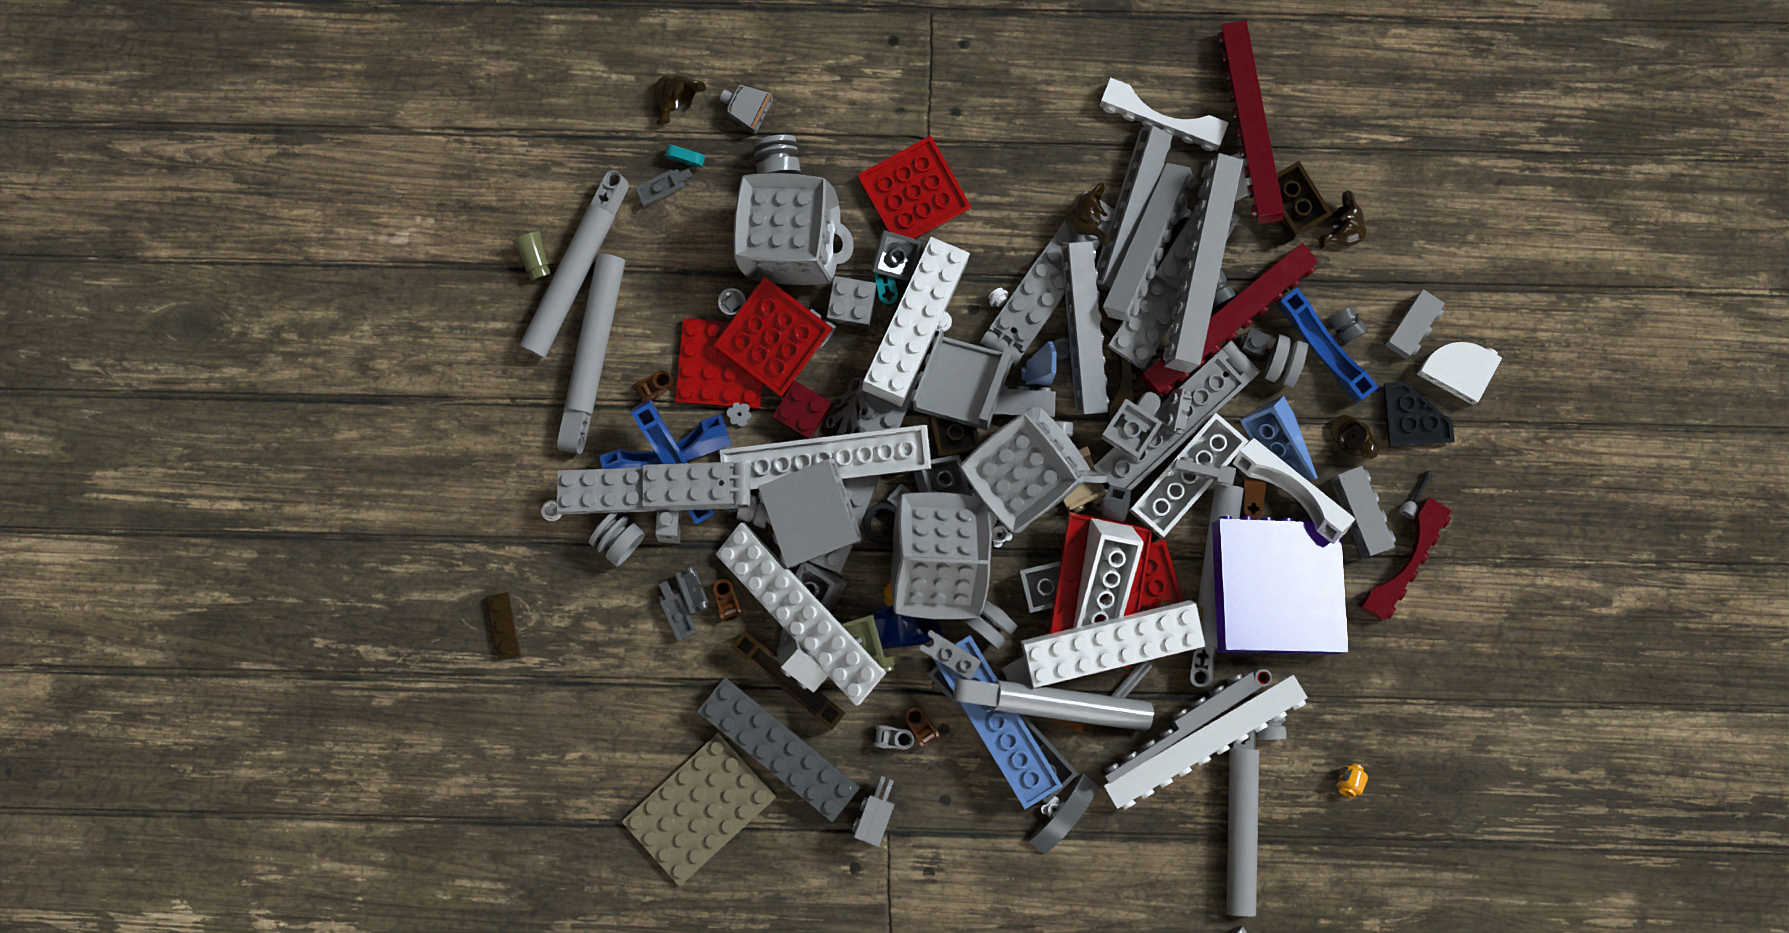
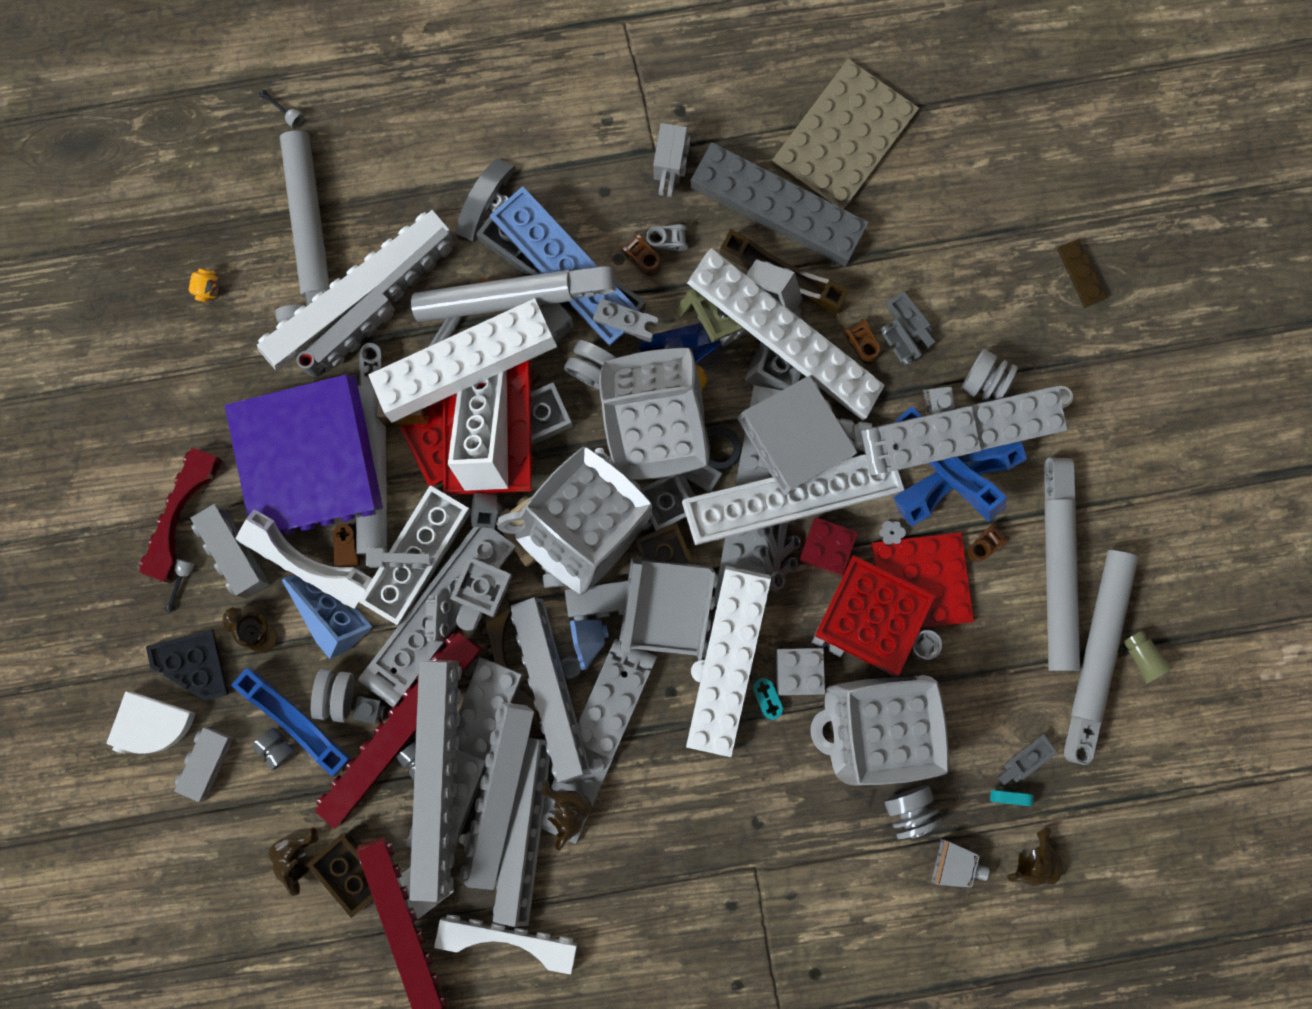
camera: 170 degrees right, 0 degrees up
red plate [857,135,972,239] -> none
dark grey slope [872,230,923,282] -> none
white plate [988,288,1009,307] -> none

